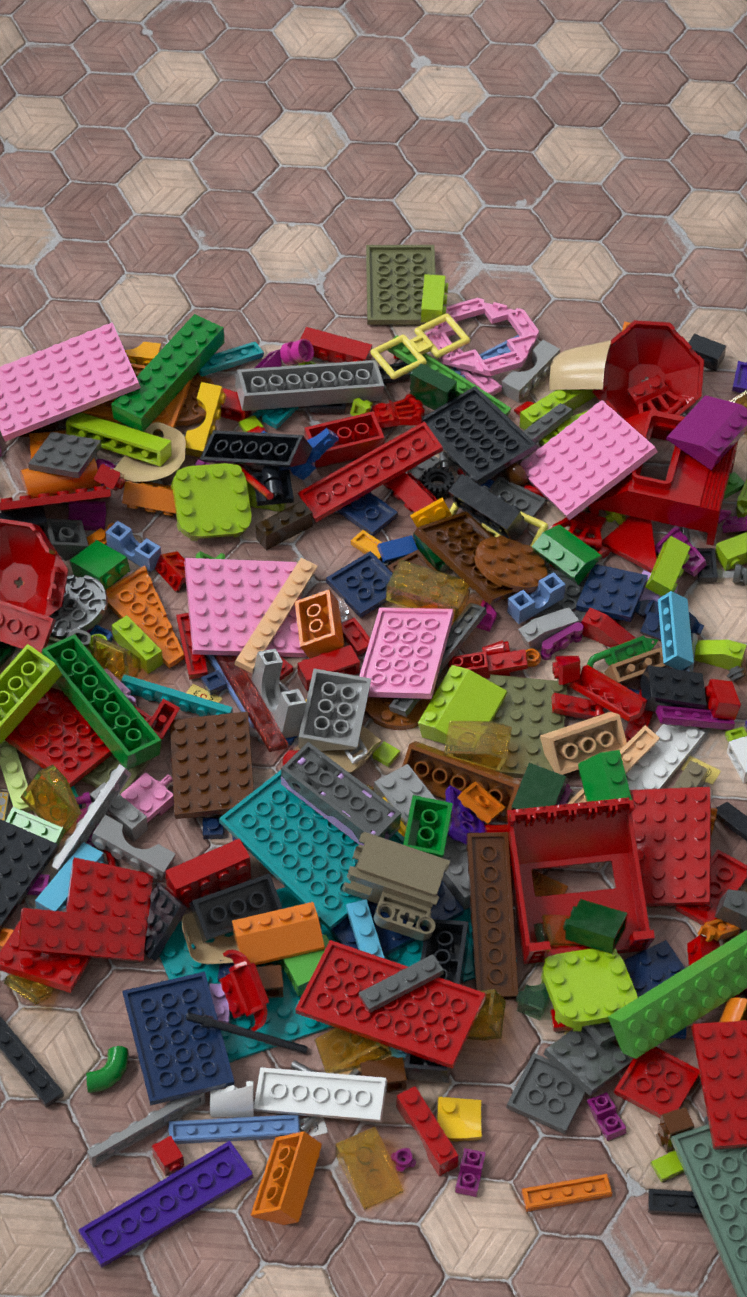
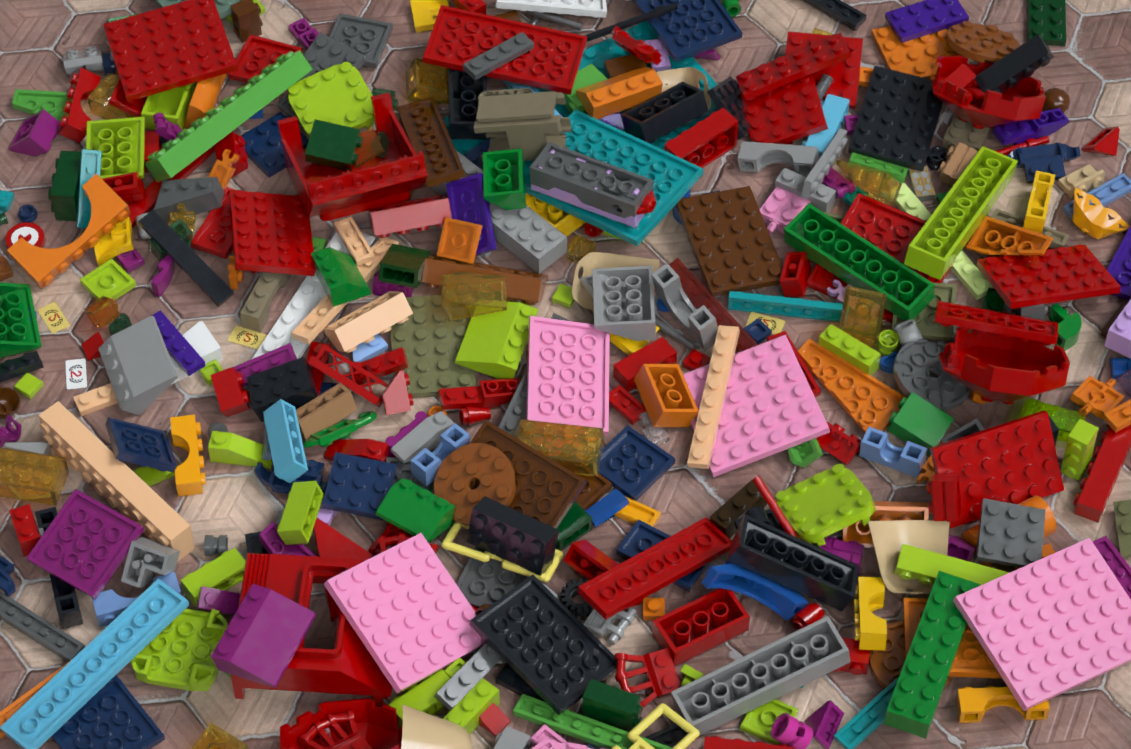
camera: 170 degrees right, 0 degrees up
light orange plate [410,497,452,527] -> none

